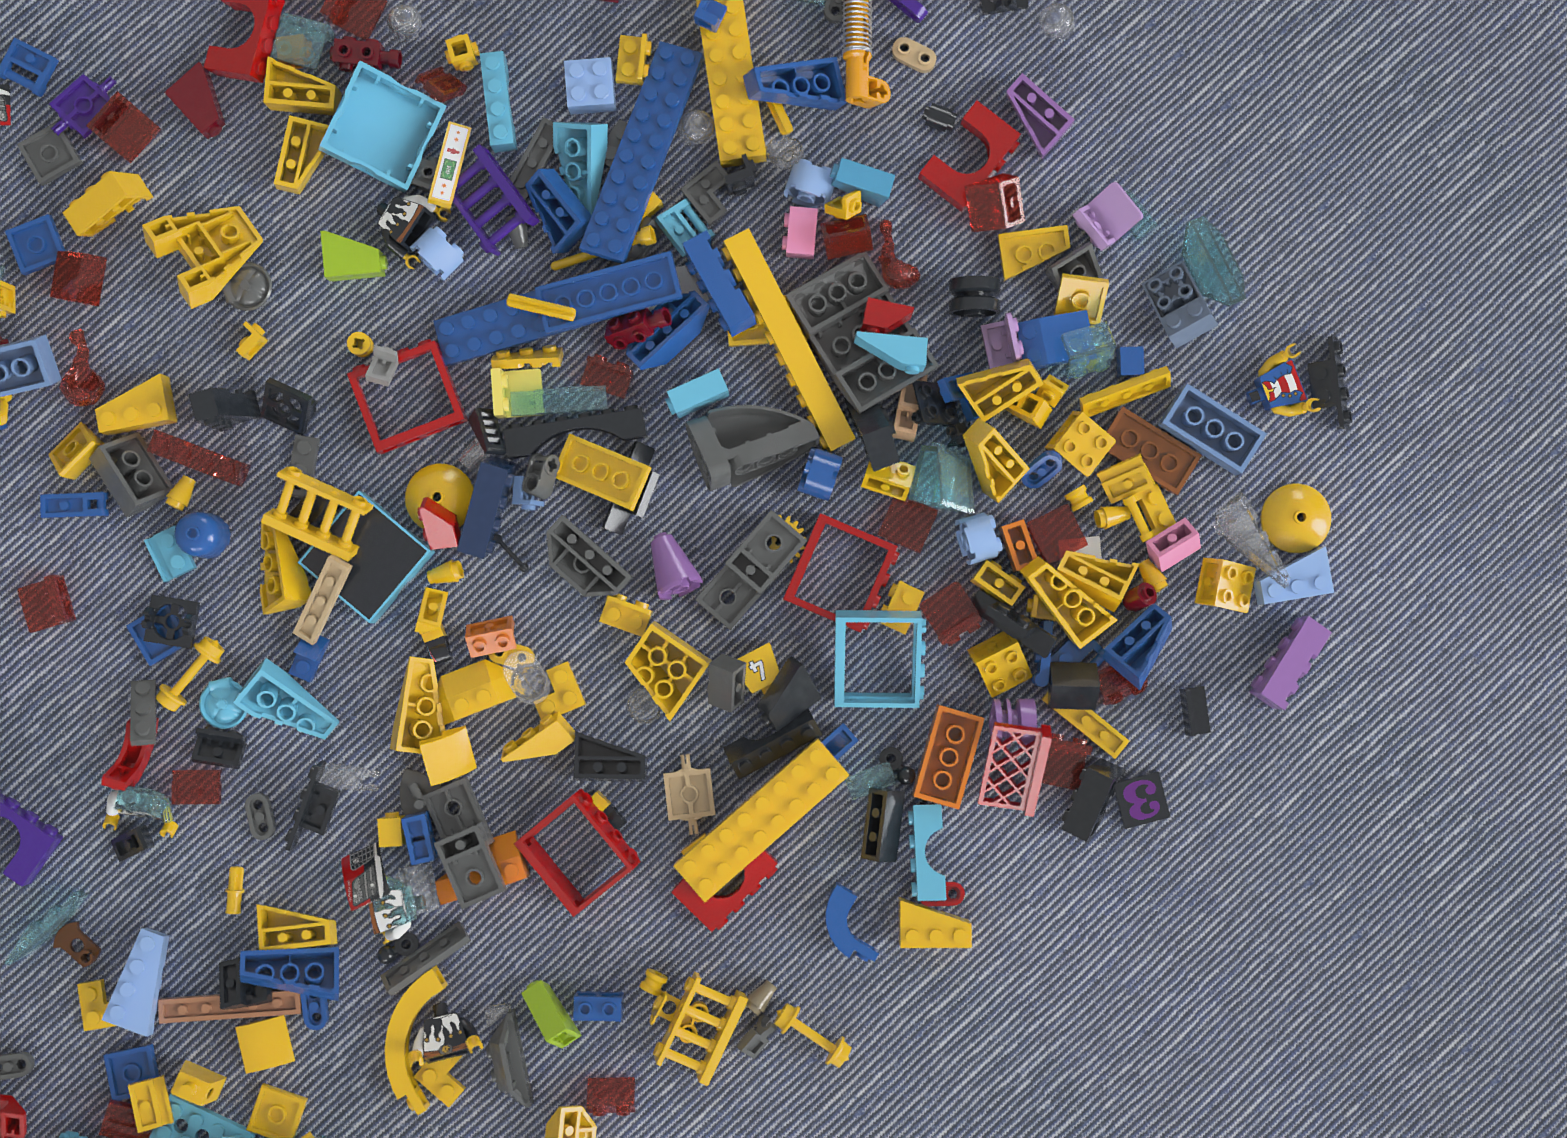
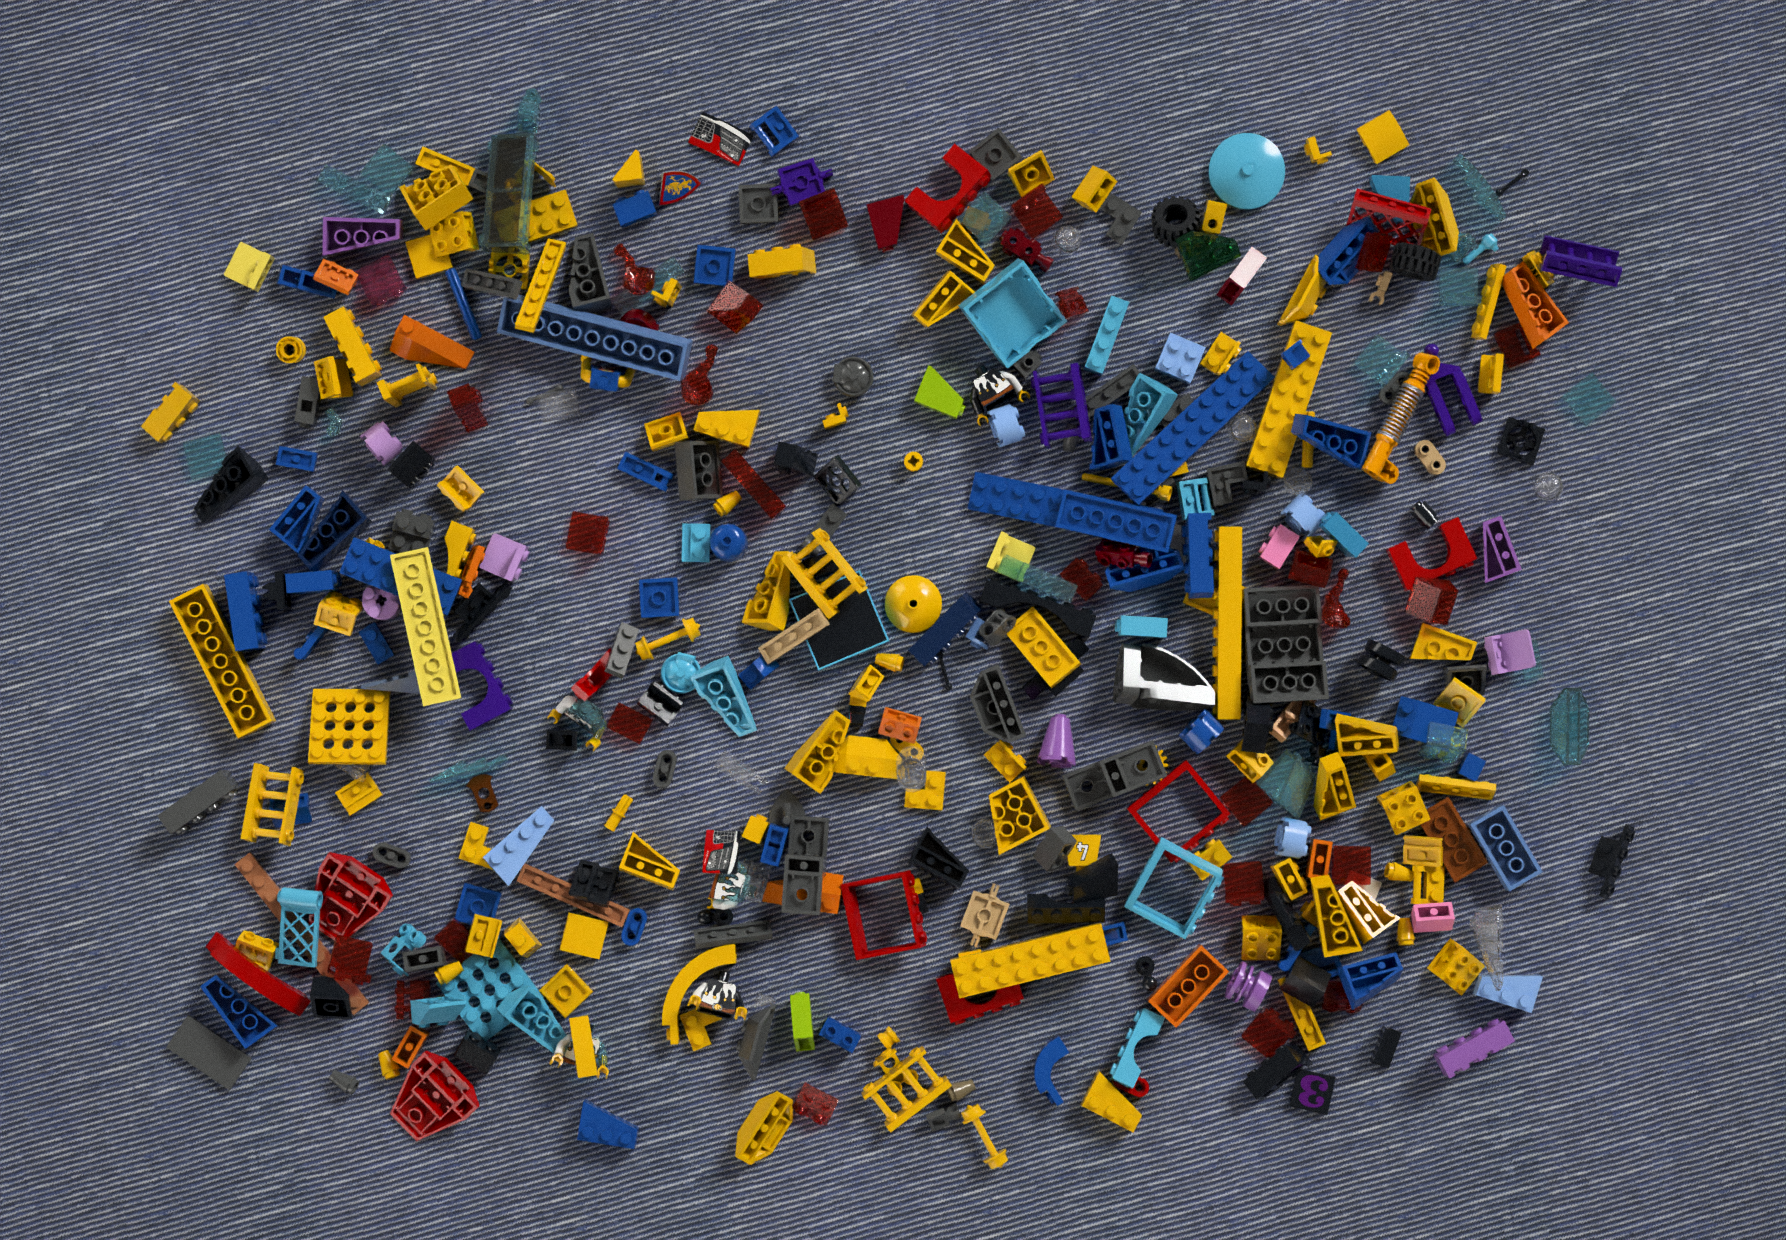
camera: 35 degrees right, 0 degrees up
black piece [141,595,200,649] -> none
yellow wedge [142,206,263,309] -> none
blue wedge [240,947,339,1001] -> none
black bracket [285,760,341,851] -> none
red window [347,339,468,455] -> none
light grey bracket [365,345,399,387] -> none
slope [417,497,461,550] -> none
yellow slope [419,726,477,786] -> none
tile [427,121,472,209] -> none
yellow brick [444,34,480,71] -> none
clear brick [458,438,492,472] -> none
black slope [468,408,506,455] -> none
yellow wing [491,345,563,369] -> none
yellow slope [501,711,575,762] -> none
yellow axle [507,294,576,321] -> none
clear light blue tile [845,762,896,800] -> none
medium azure slope [854,331,928,374] -> none
red slope [860,297,914,334] -> none
black brick [861,788,905,862] -> none
fence [977,722,1052,817] -> none
lavender bracket [980,312,1024,369] -> none
blue plate [1022,450,1062,489] -> none
yellow bracket [1035,374,1069,408] -> none
yellow wheel [1064,485,1094,512] -> none
dark red brick [1123,582,1157,612] -> none
sand blue slope [1141,260,1218,349] -> none
torso [1246,343,1321,417] -> none
yellow dish [1260,484,1331,553] -> none

